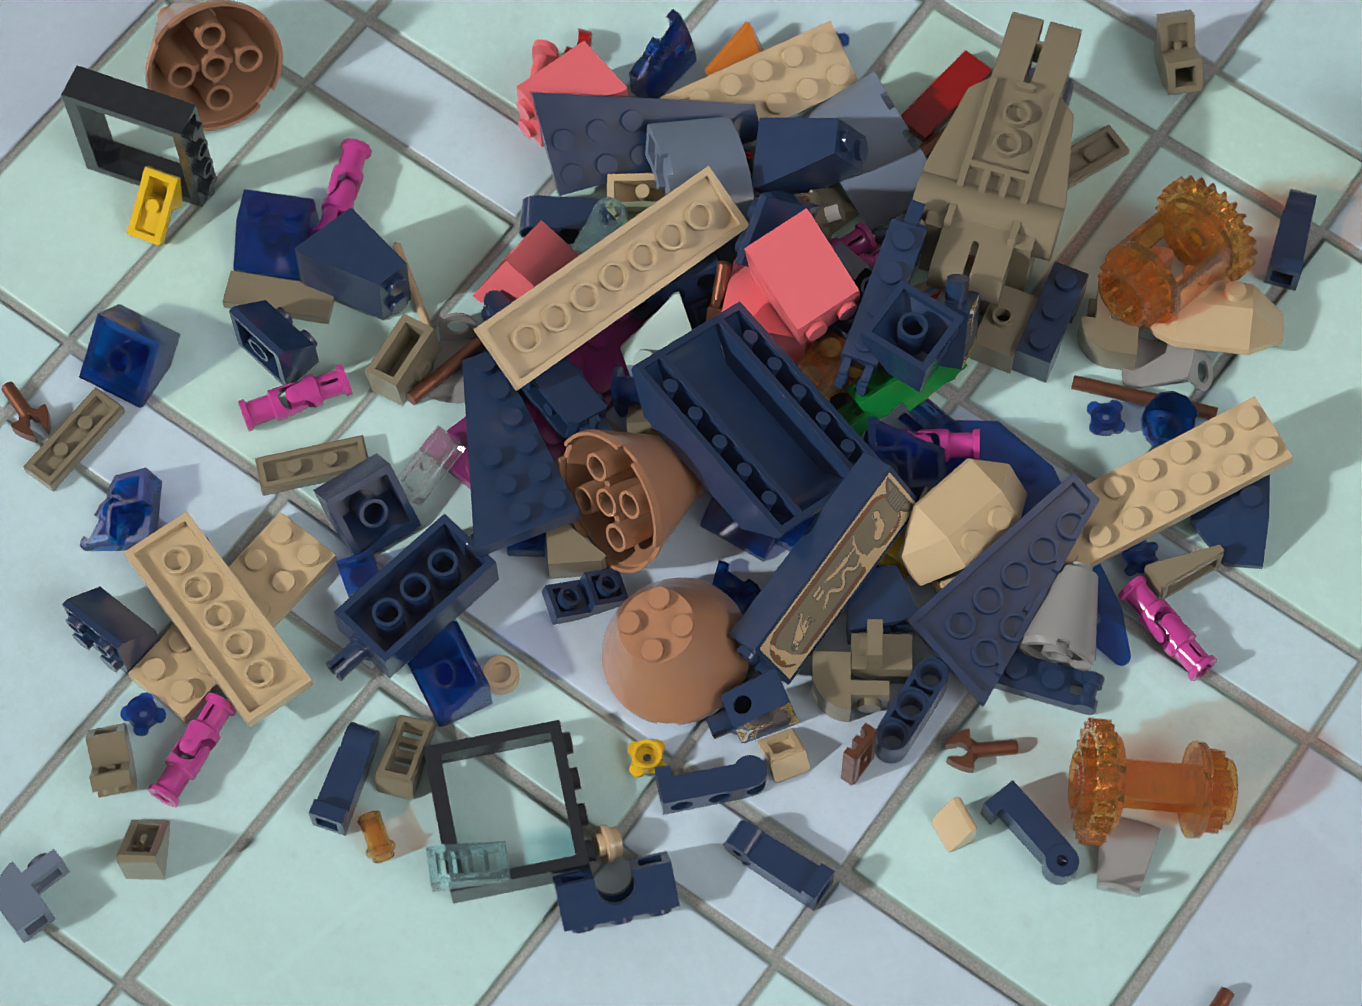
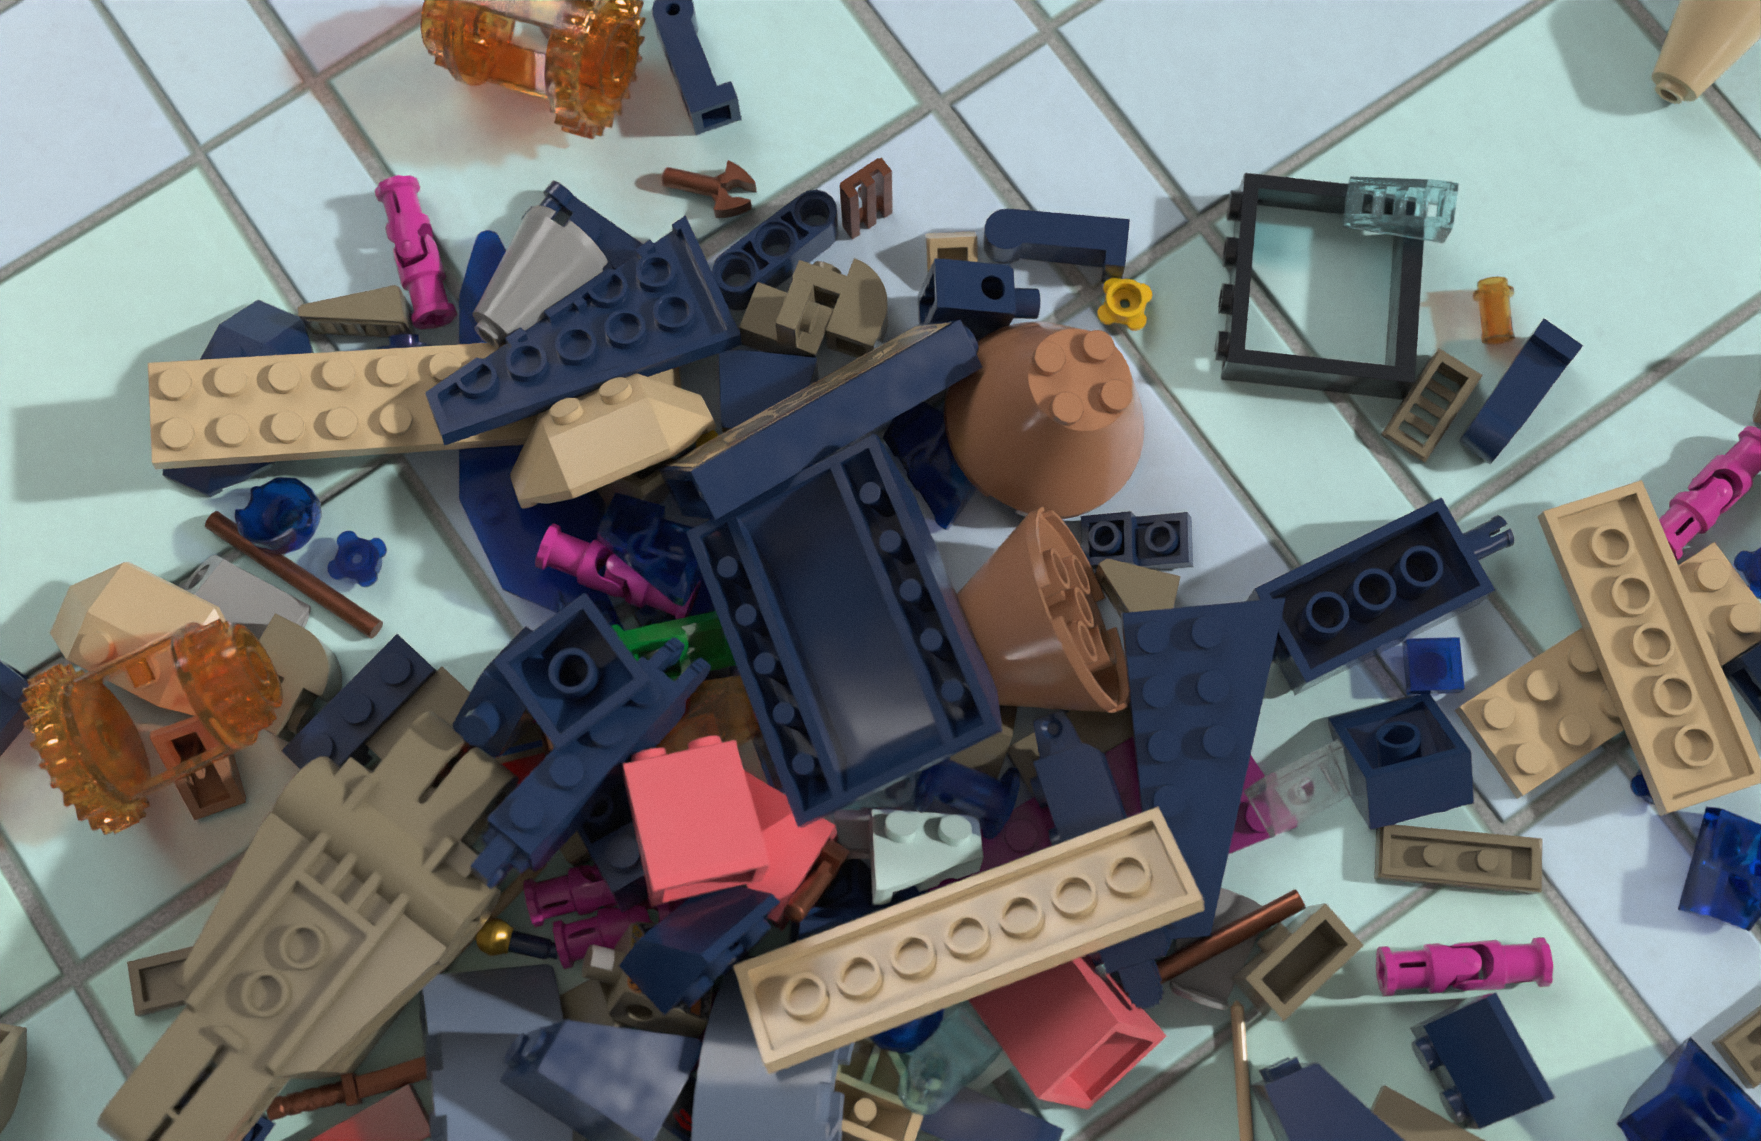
camera: 160 degrees left, 10 degrees up
clear blue slope [407,621,493,727] -> none
tan tile [481,655,520,695] -> none
dark blue arch [552,851,680,934] -> none
tan plate [591,824,623,864] -> none
dark blue leg [723,820,835,911] -> none
tan slope [932,796,977,852] -> none

